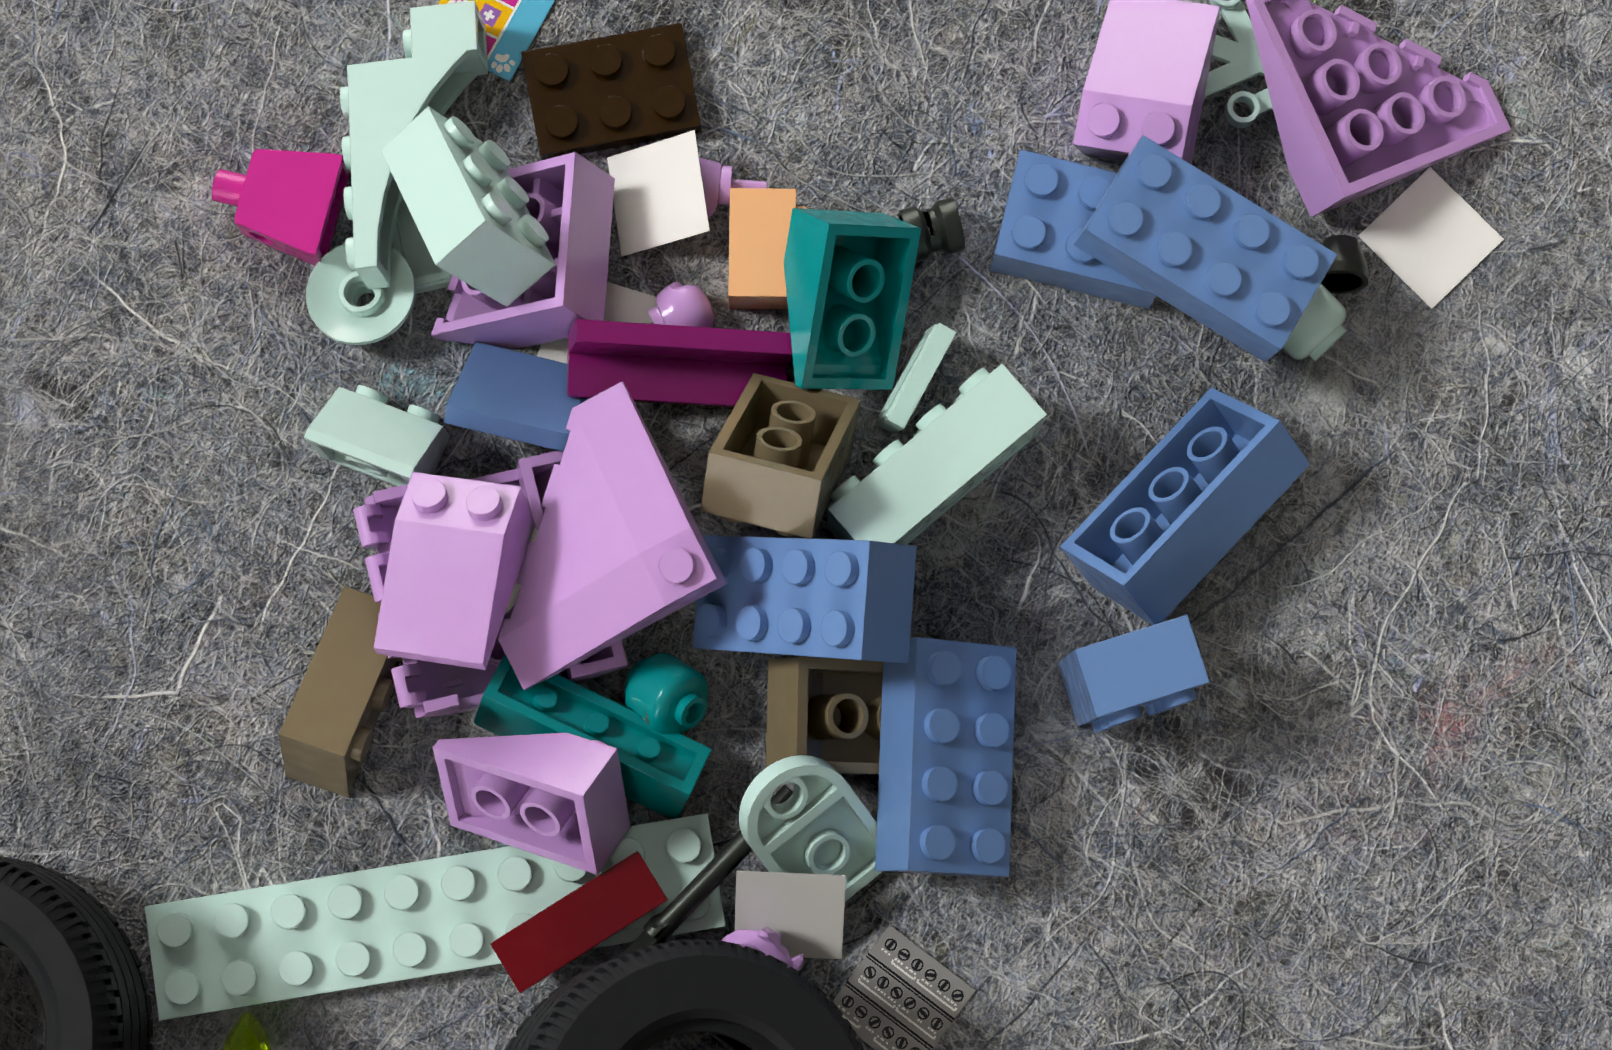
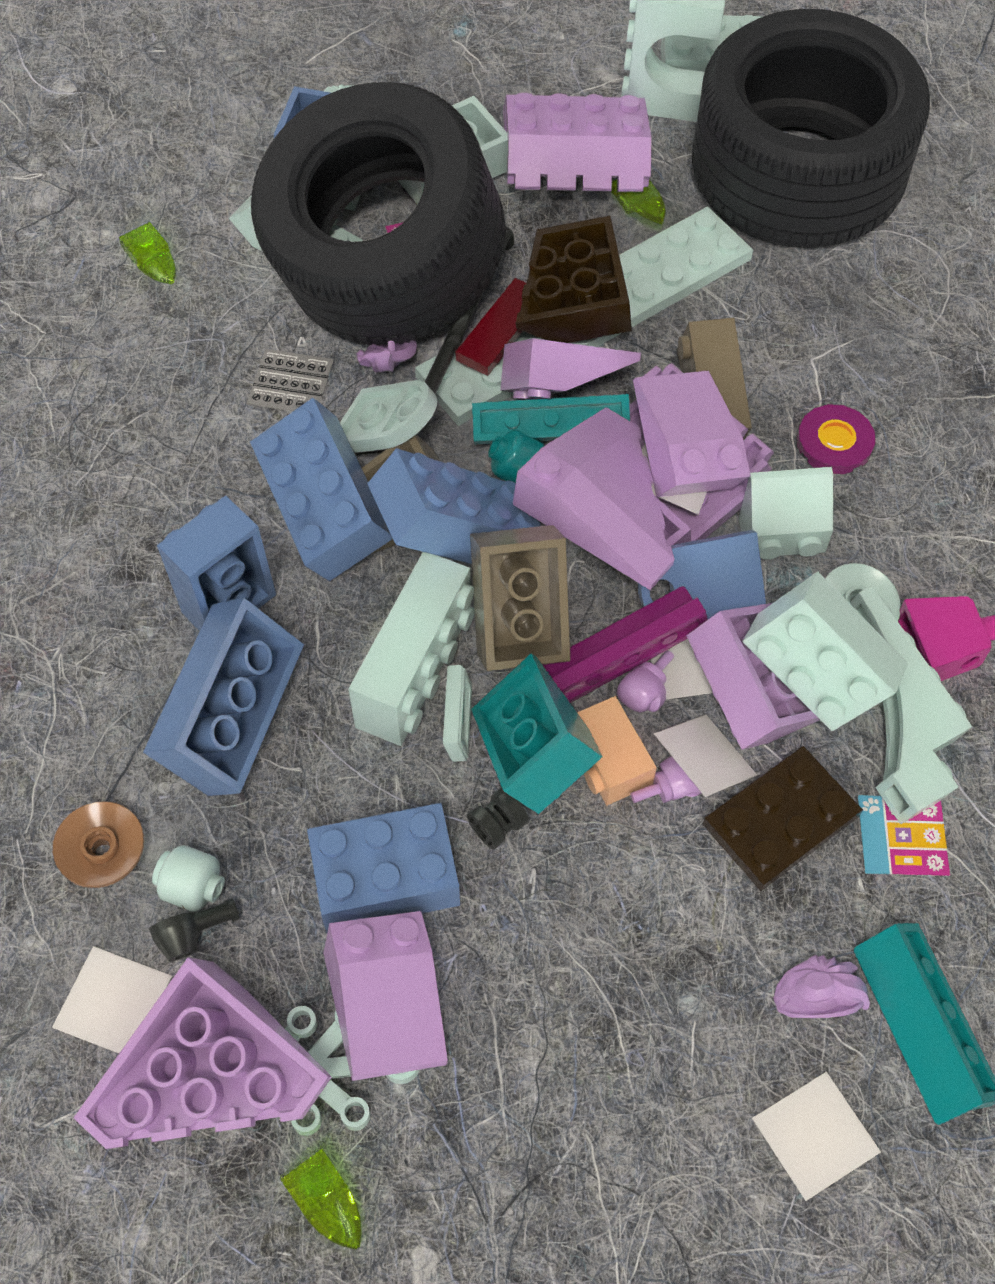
camera: 155 degrees right, 20 degrees down
white sticker [735,871,846,959] -> none
medium blue brick [1074,135,1338,362] -> none
none -> medium nougat dish [53,801,144,888]
none -> dark brown wedge [515,215,632,343]
none -> magenta tile [797,404,876,474]

